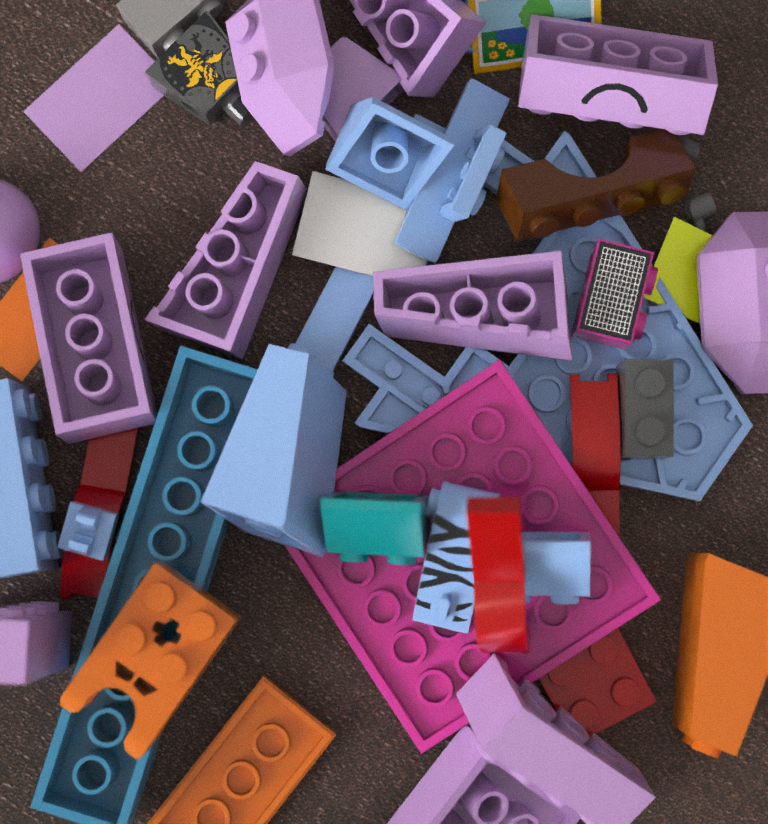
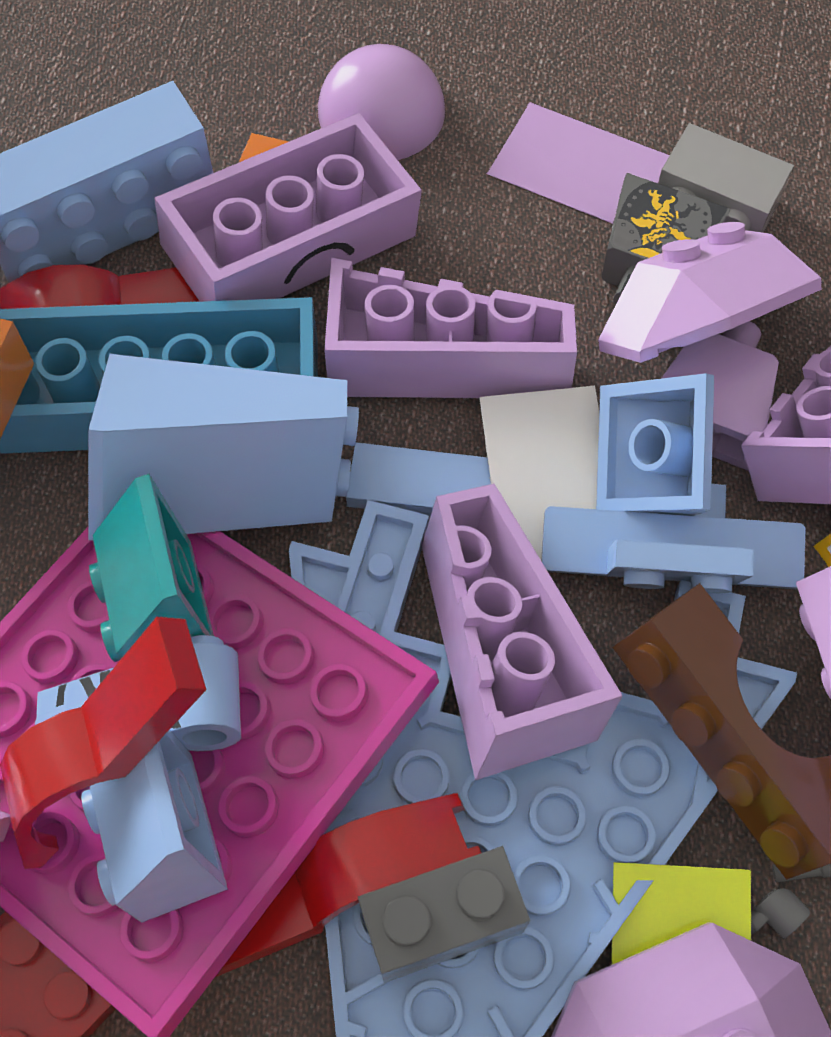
camera: 70 degrees right, 20 degrees down
light blue tile [57,501,120,561] -> none
brick [571,239,658,350] -> none

